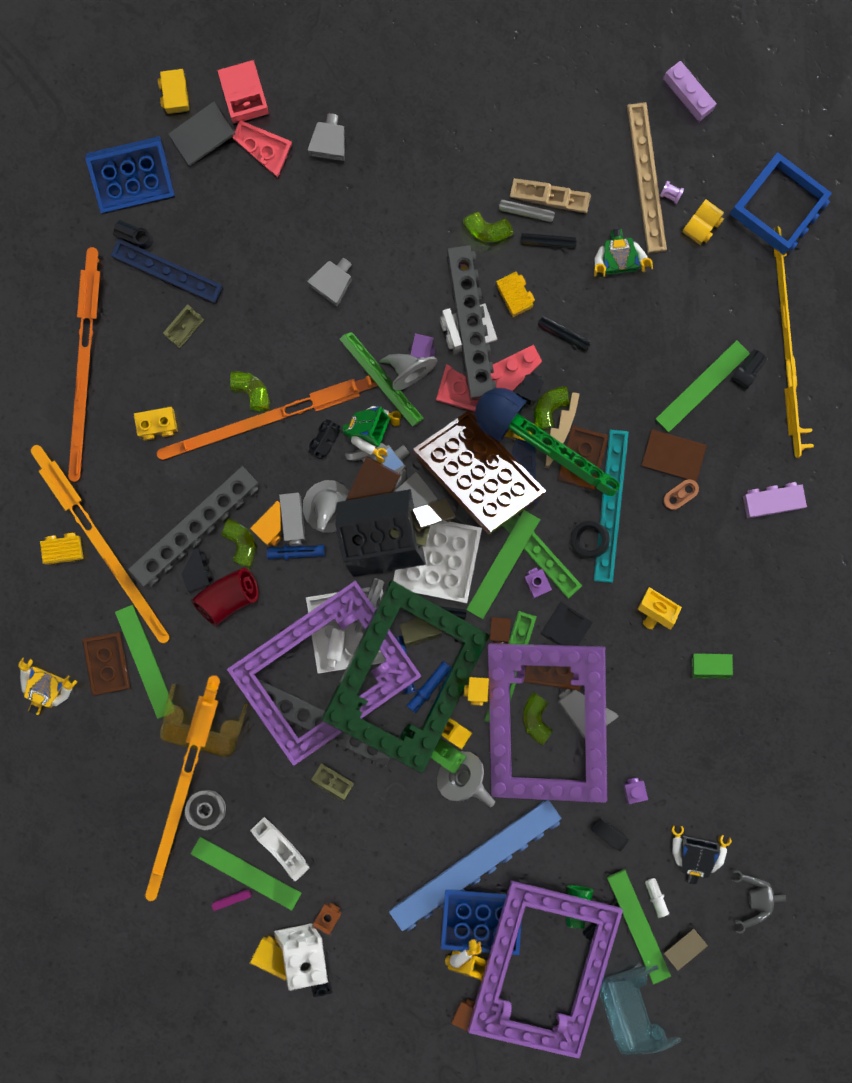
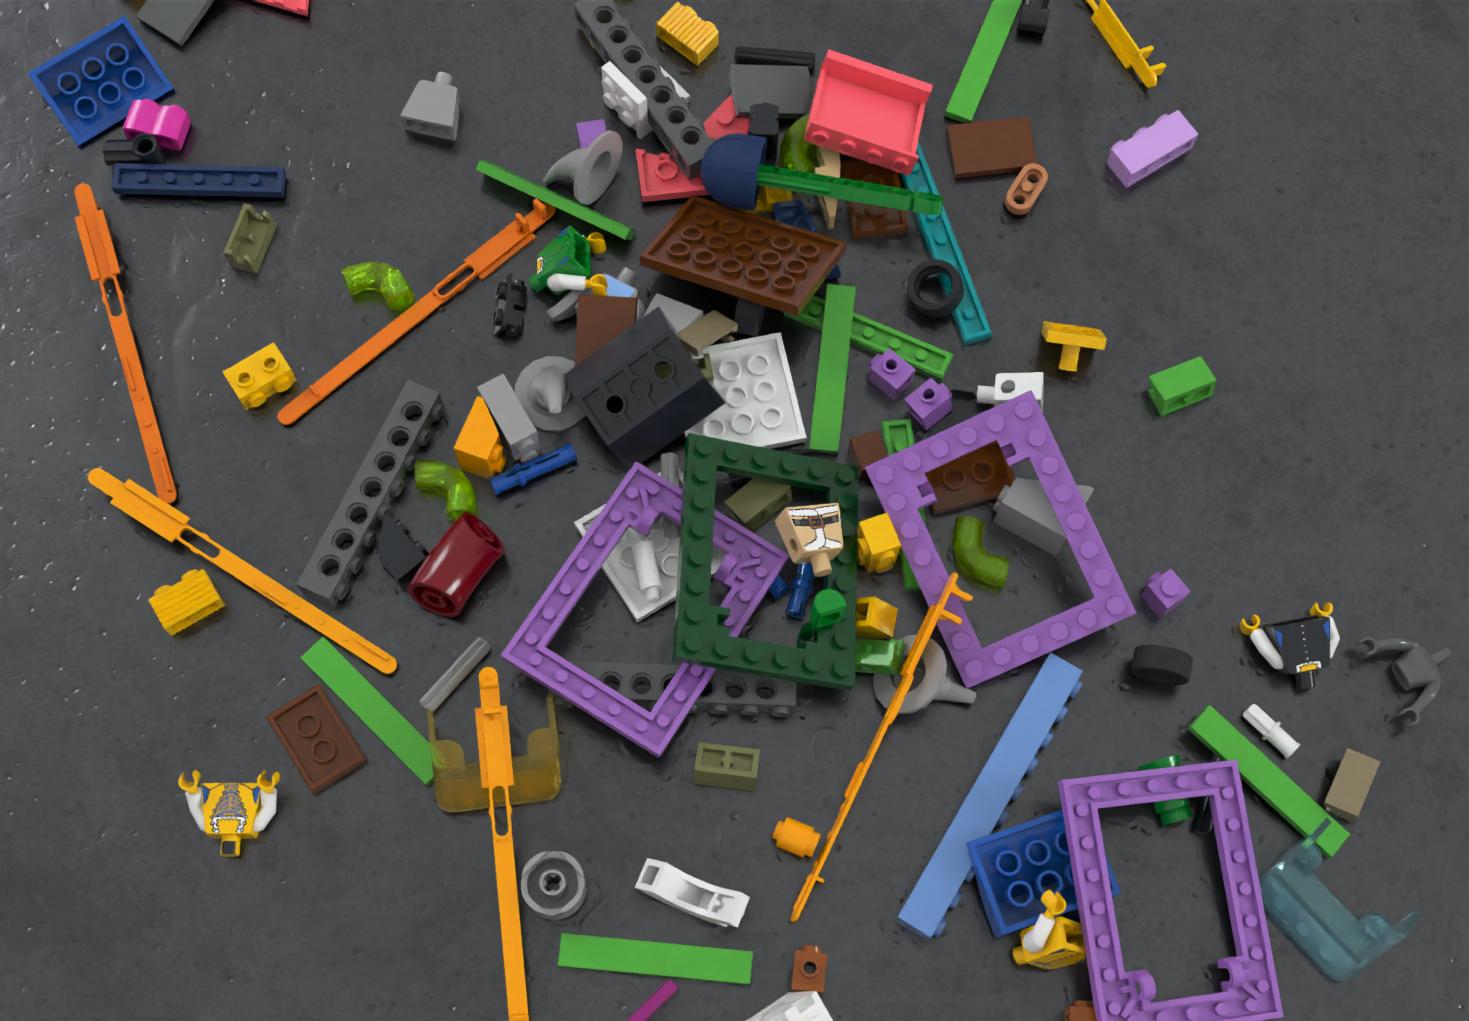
camera: 25 degrees left, 15 degrees down
none -> dark pink brick [122,99,191,151]
none -> light grey axle [420,637,491,713]
none -> dark grey tile [727,64,814,119]
none -> light orange brick [772,817,821,858]
none -> tan torso [775,503,843,577]
none -> light orange piece [790,572,973,923]
none -> coral panel [803,49,933,176]
none -> green brick [809,589,847,628]
none -> medium lavender brick [904,377,953,430]
none -> white torso [977,372,1044,412]

